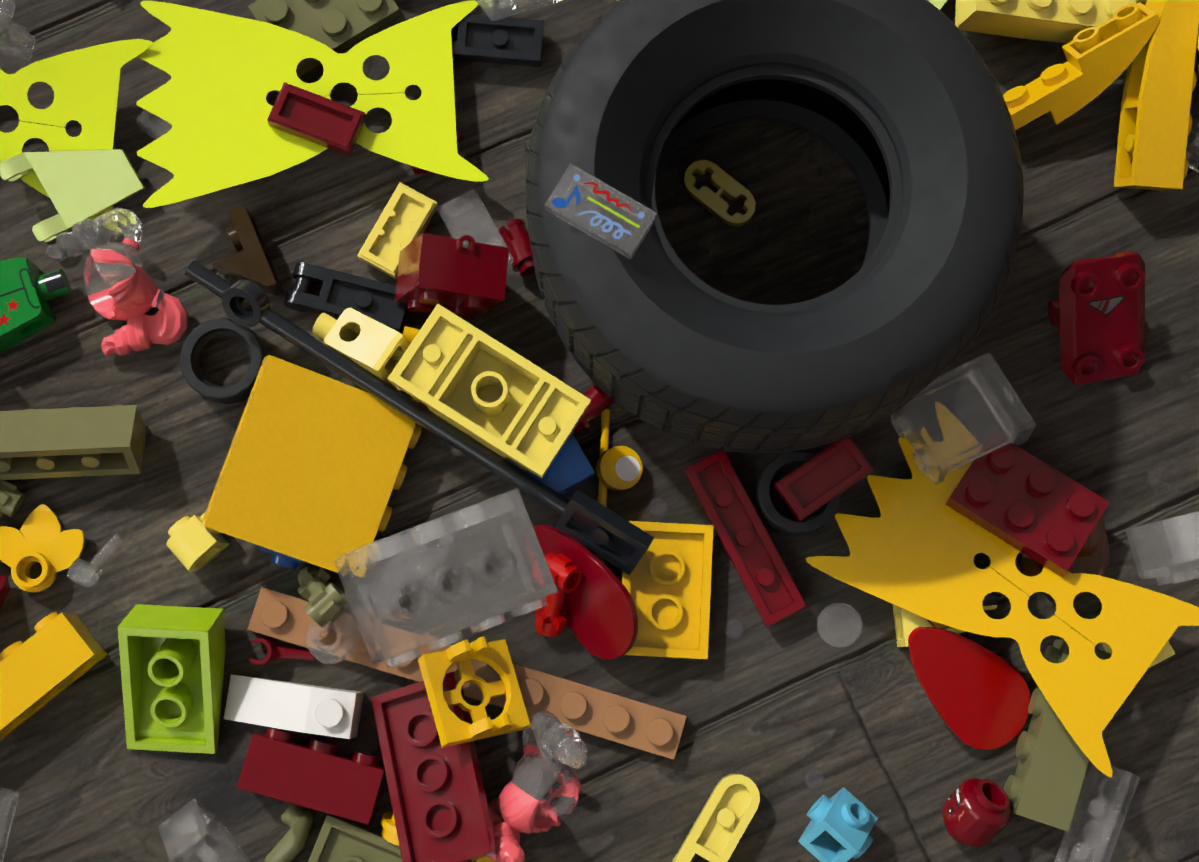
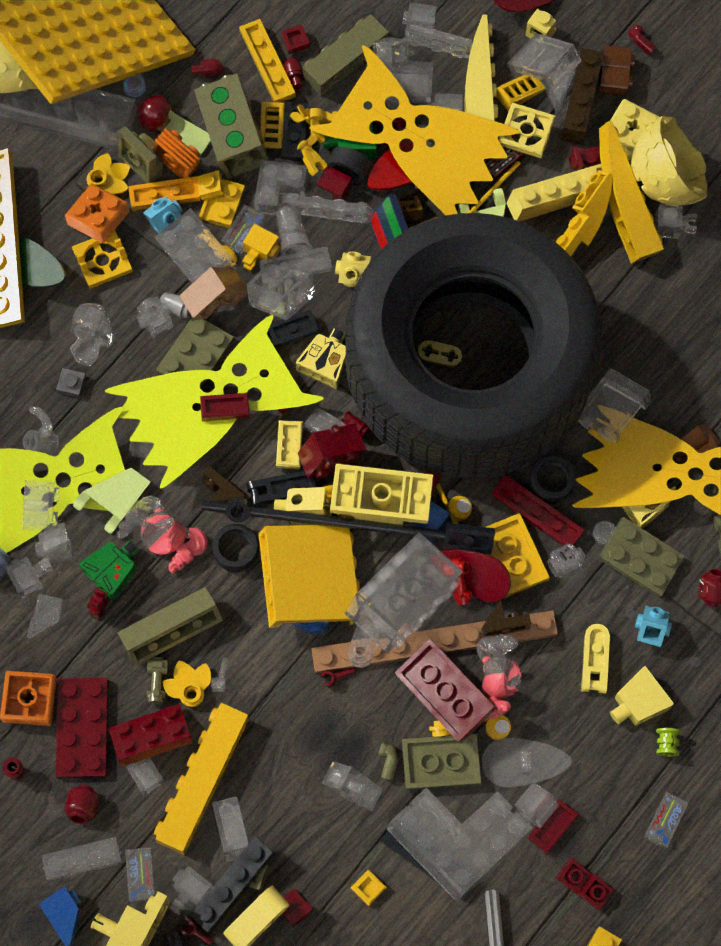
camera: 25 degrees left, 10 degrees down
lime slope [118,604,226,754] -> none
light yellow plate [166,511,229,573] -> none
white slope [224,674,364,739] -> none
dark red brick [236,727,387,825] -> none
olive bar [297,565,350,628] -> none
yellow piece [418,636,531,748] -> none
clear tile [545,163,657,259] -> none
dark red tile [774,437,874,522] -> none
red shield [908,627,1030,750] -> none
dark red plate [945,431,1110,577] -> none
dark red shield [1047,251,1145,385] -> none
none -> light yellow torso [296,329,346,390]
none -> dark brown slope [480,600,531,638]
none -> clear head [547,543,585,579]
none -> olive plate [598,517,684,598]

